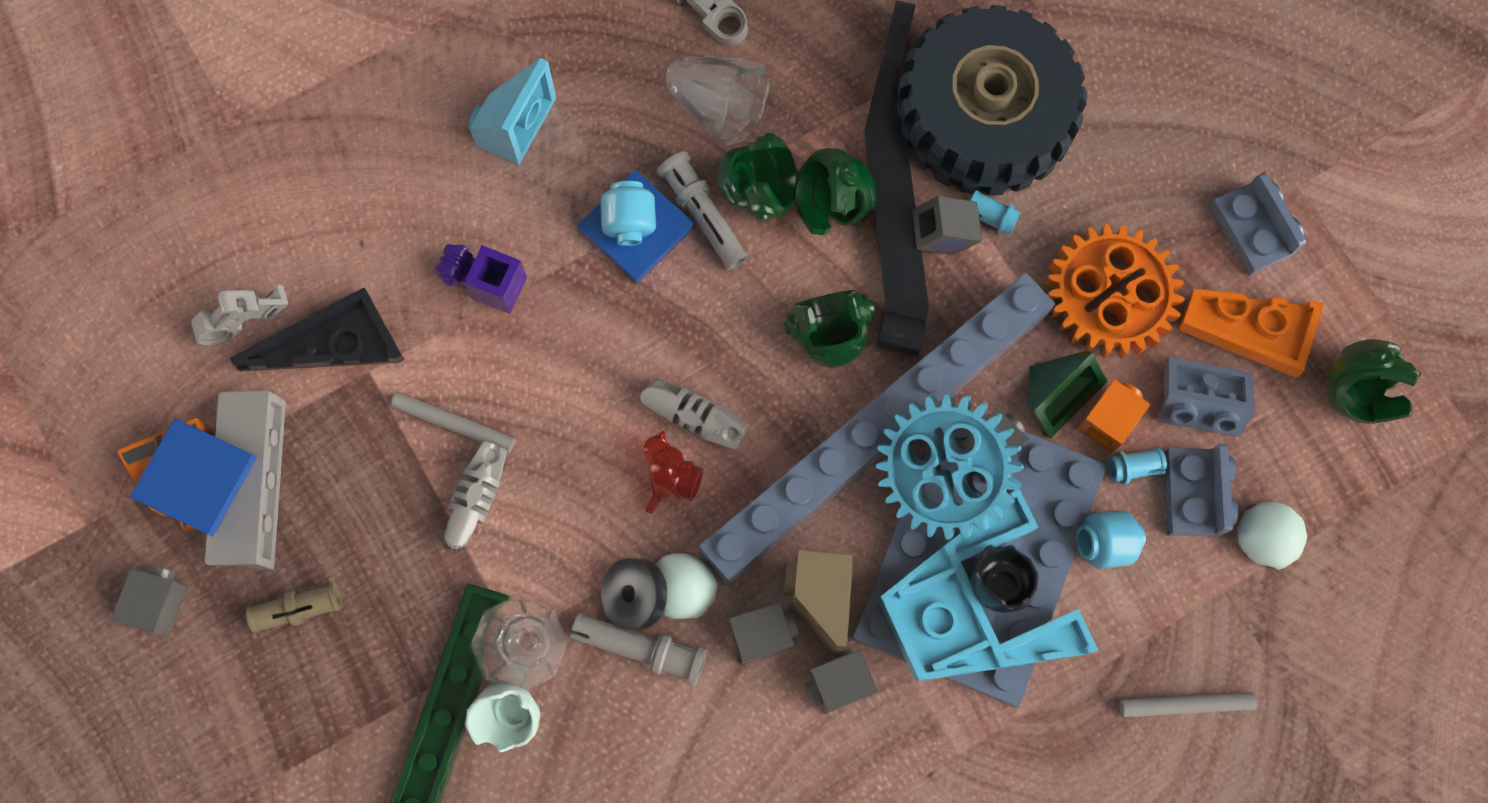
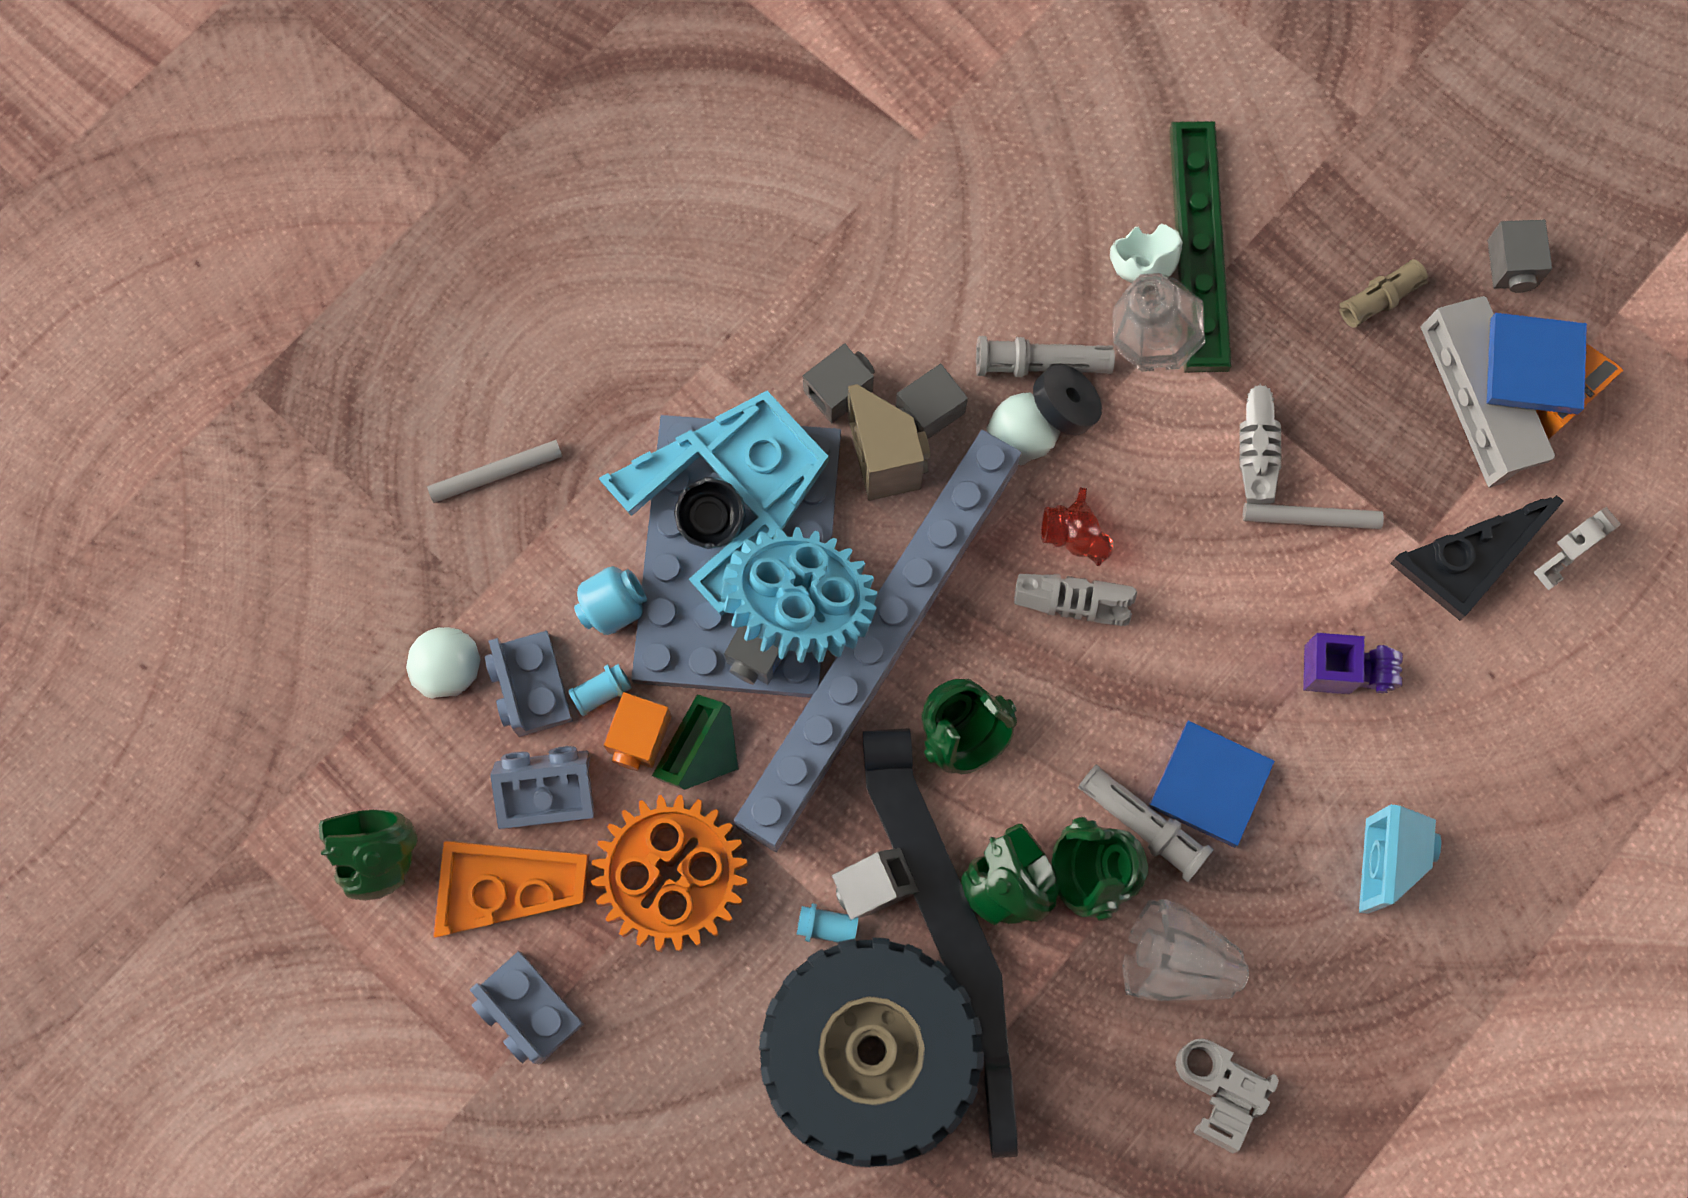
camera: 165 degrees right, 0 degrees up
medium azure head [600,181,656,246] -> none

